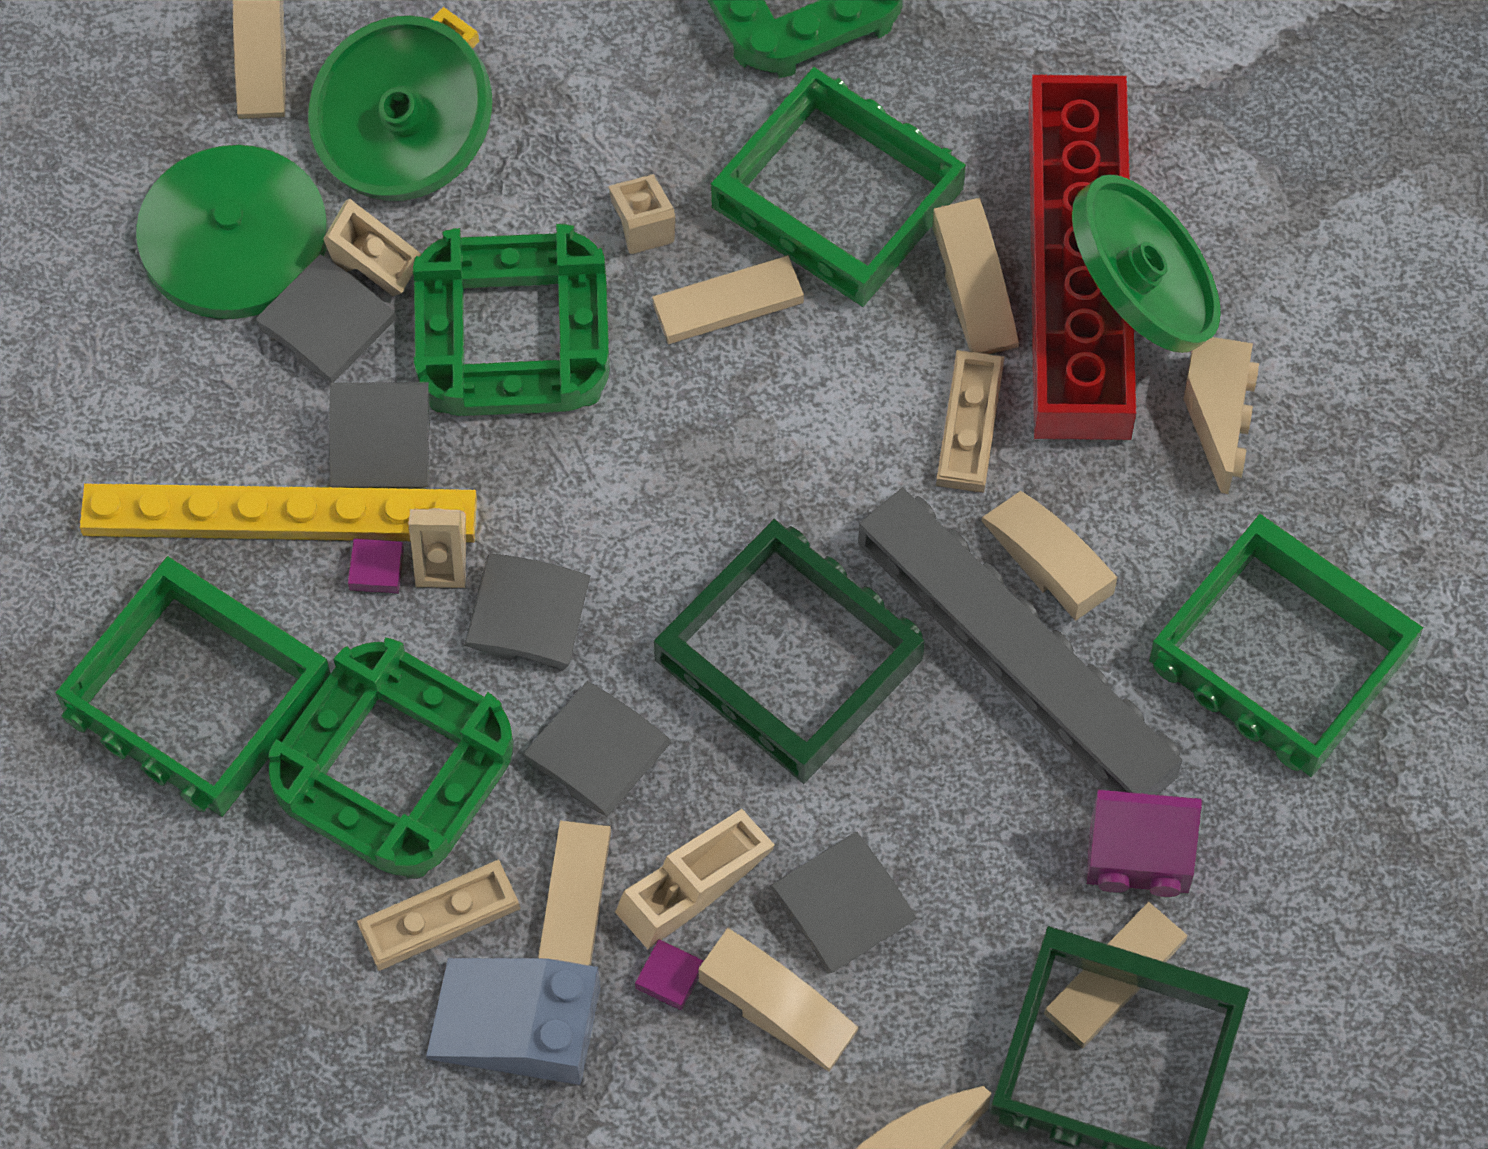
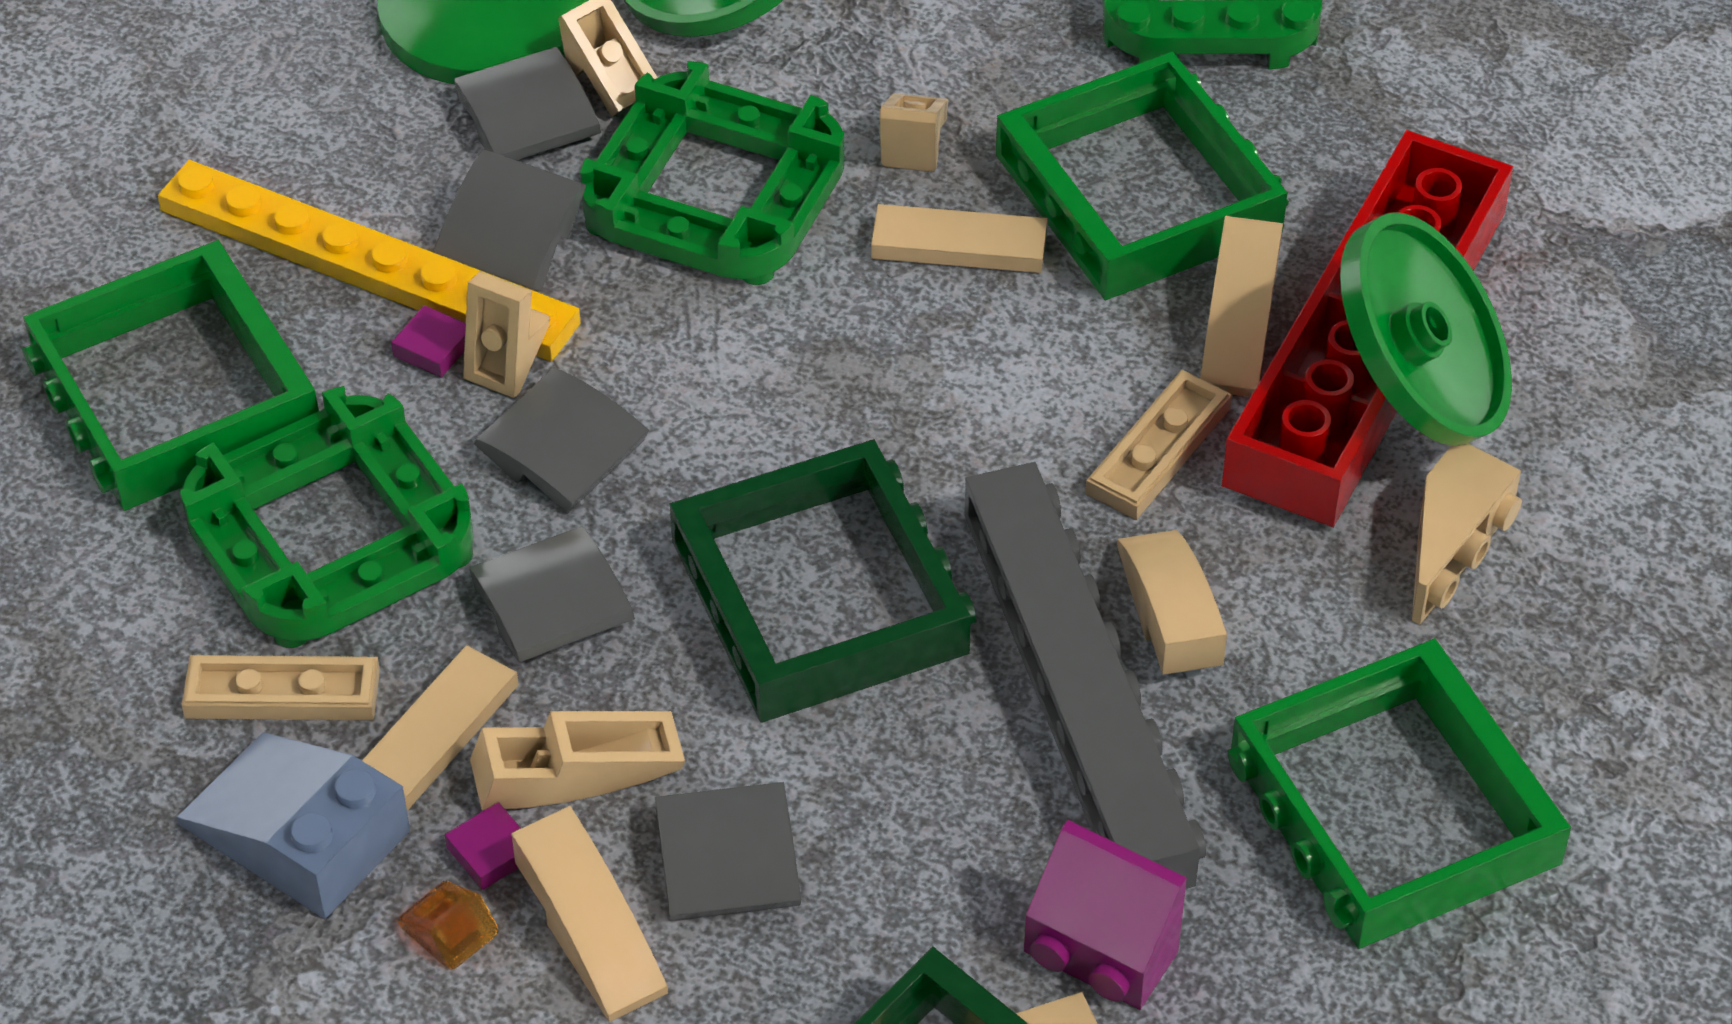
camera: 25 degrees right, 15 degrees down
none -> clear orange slope [397,881,499,969]

